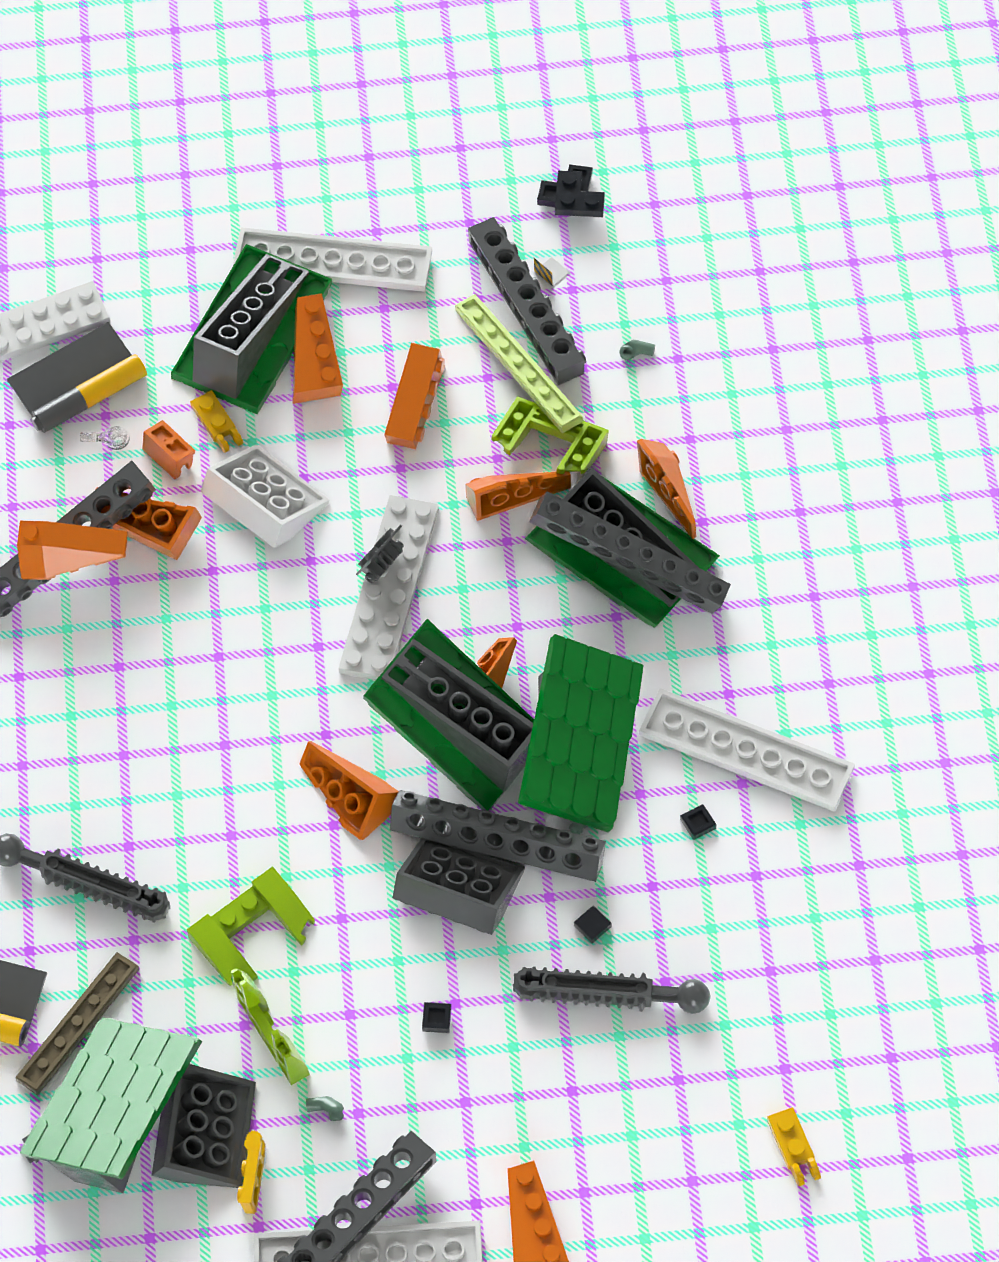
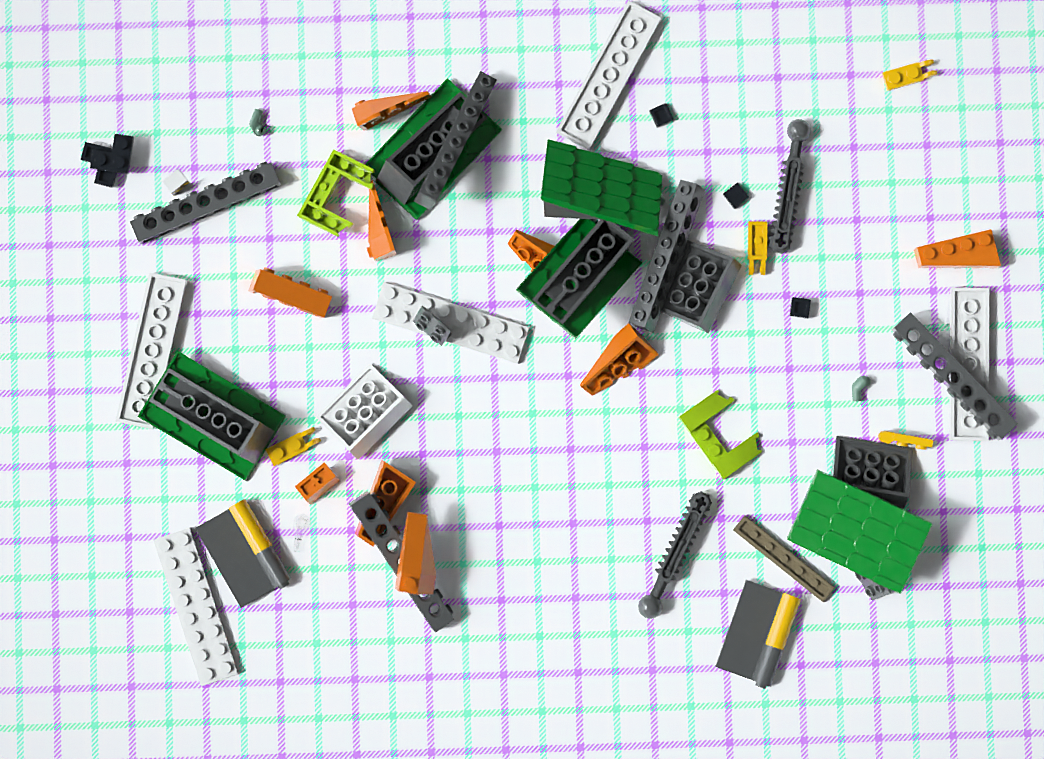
camera: 90 degrees left, 25 degrees up
lime wedge [231,968,310,1085] -> none
orange wedge [292,293,343,404] -> none
yellowish green tile [455,294,583,433] -> none
none -> yellow hinge [747,221,768,275]

